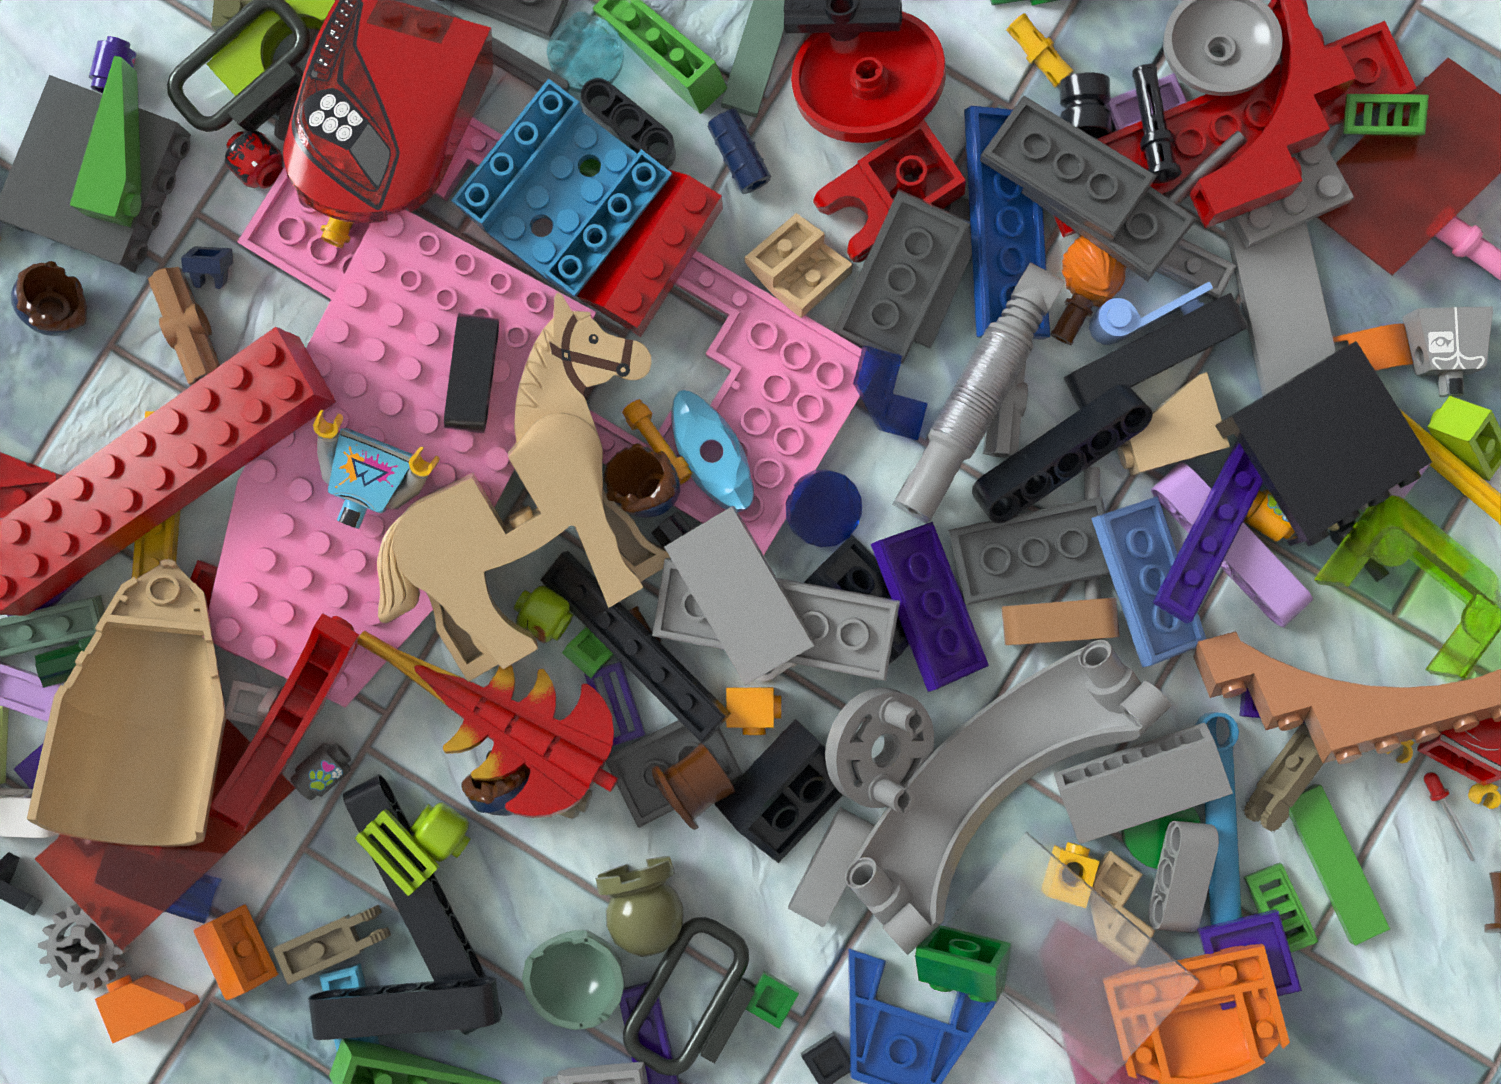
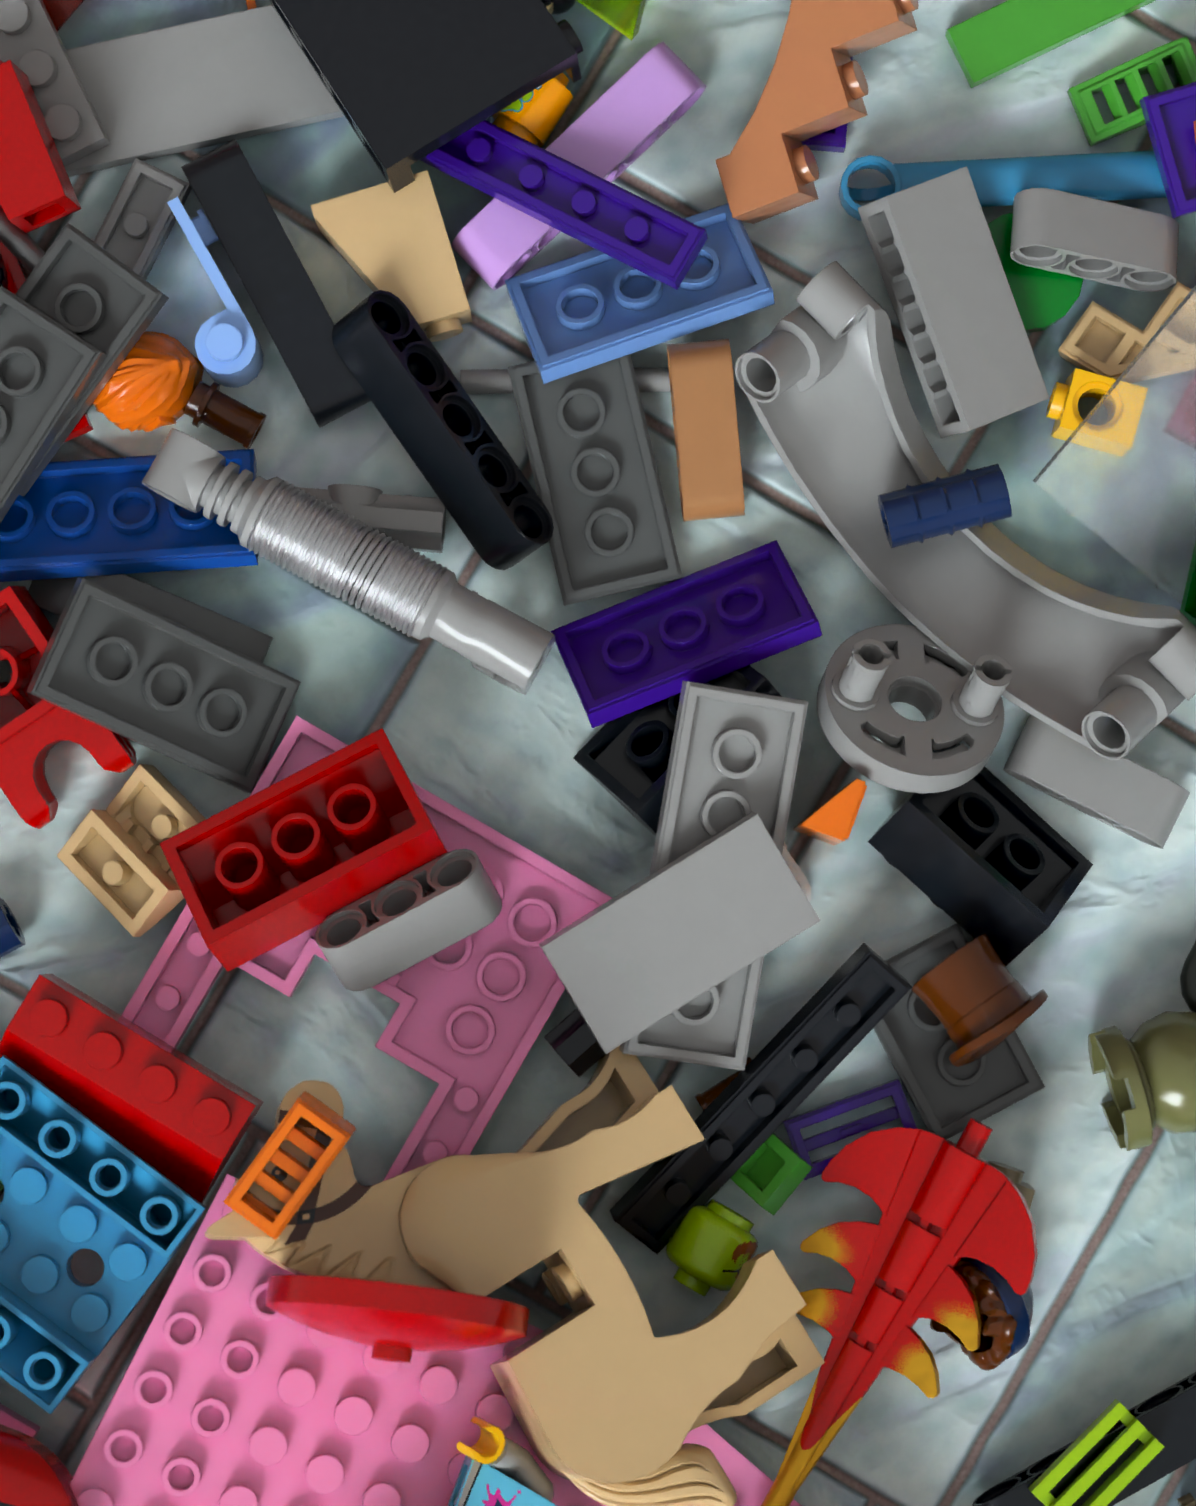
camera: 100 degrees left, 0 degrees up
lime head [409,802,471,862] -> none
black beam [444,313,500,434] -> none
reddish brown hair [605,443,680,518] -> none
light orange bar [622,399,692,485] -> none
medium azure piece [671,390,754,512] -> none
light orange brick [726,687,781,735] -> none
clear blue tile [785,469,862,547] -> none
clear blue tile [853,346,928,440] -> none
dark tan hinge [1243,724,1323,832] -> none
none -> red slope [159,728,448,972]
none -> orange slope [223,1091,356,1240]
none -> red dish [265,1275,530,1363]
none -> light grey beam [315,849,502,991]
none -> orange slope [793,779,867,845]
none -> dark blue axle [878,464,1012,548]

